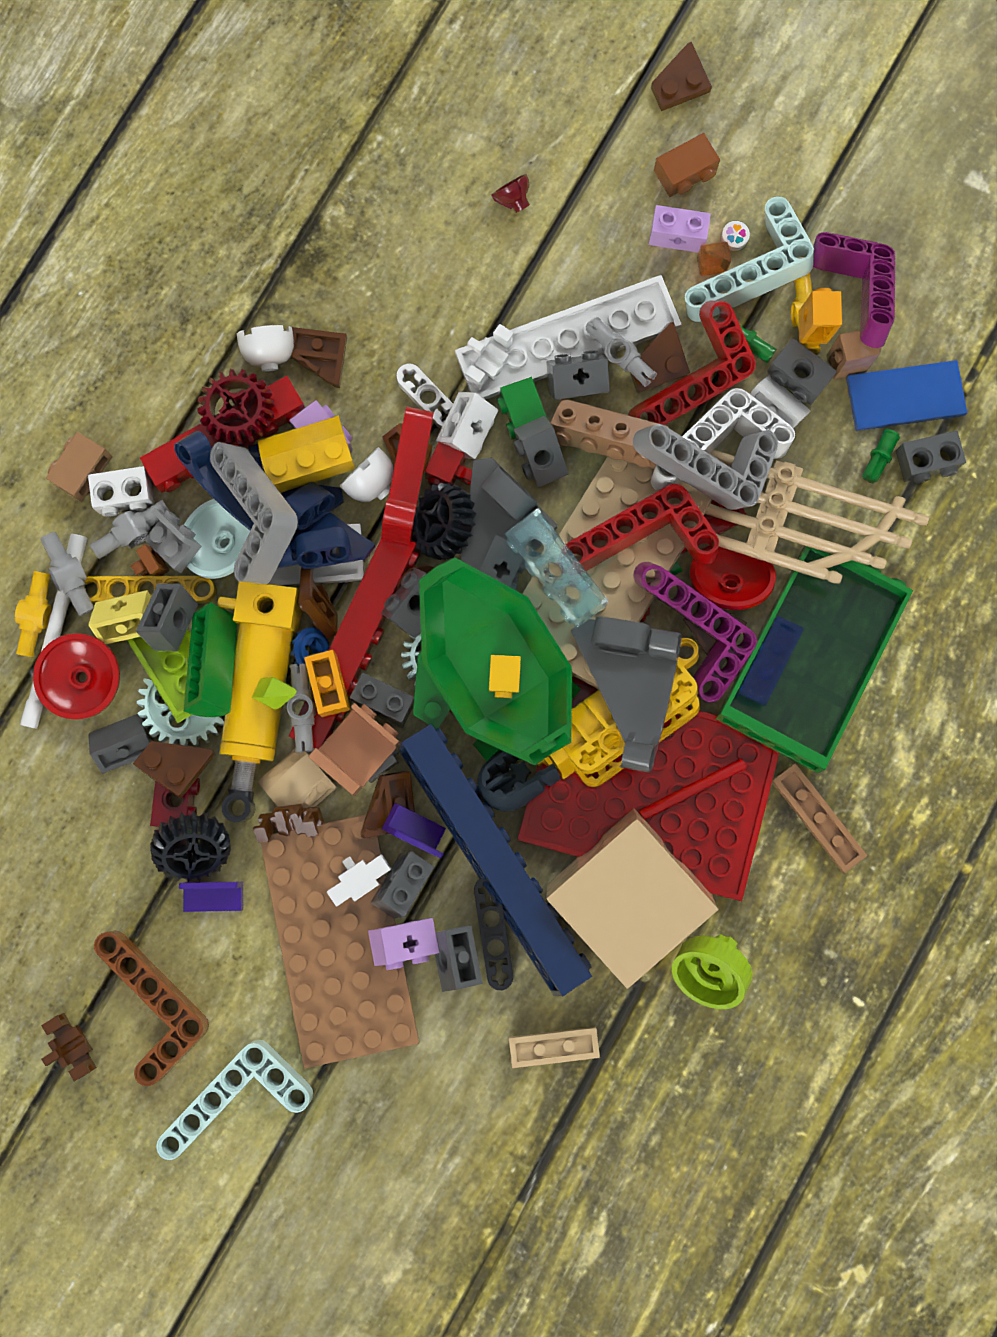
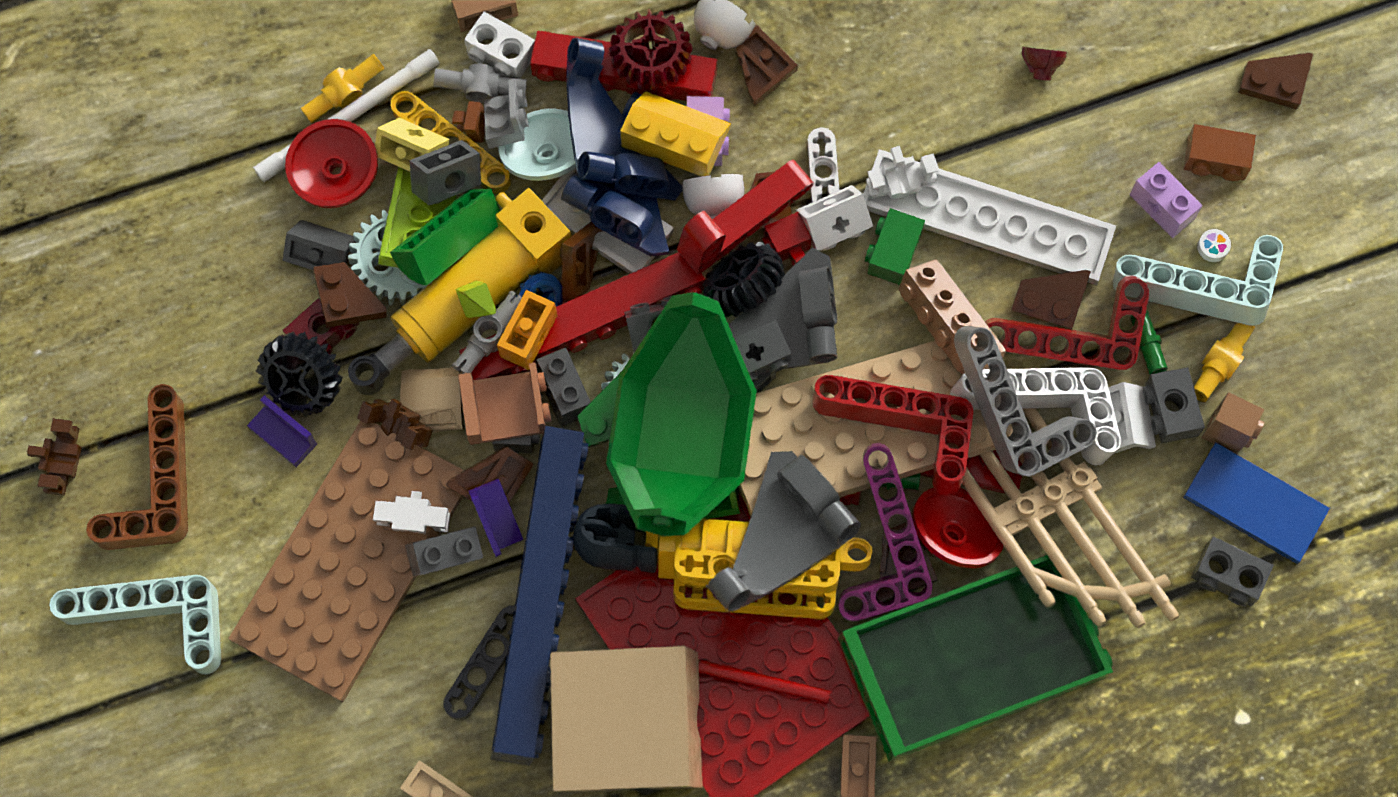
camera: 40 degrees right, 10 degrees down
light grey pin [40,532,94,616] -> none
light grey beam [210,442,298,584] -> none
lavender brick [368,918,439,970] -> none
dark grey brick [435,925,483,992] -> none
yellow brick [489,655,521,698] -> none
clear light blue brick [505,508,609,628] -> none
dark grey brick [513,416,569,488] -> none
dark grey brick [546,350,610,400] -> none
light grey pin [586,317,657,387] -> none
clear orange slope [697,241,731,276] -> none
clear blue plate [739,616,804,707] -> none
light orange brick [798,288,842,344] -> none
magenta beam [813,232,895,348] -> none
green axle [862,429,900,484] -> none

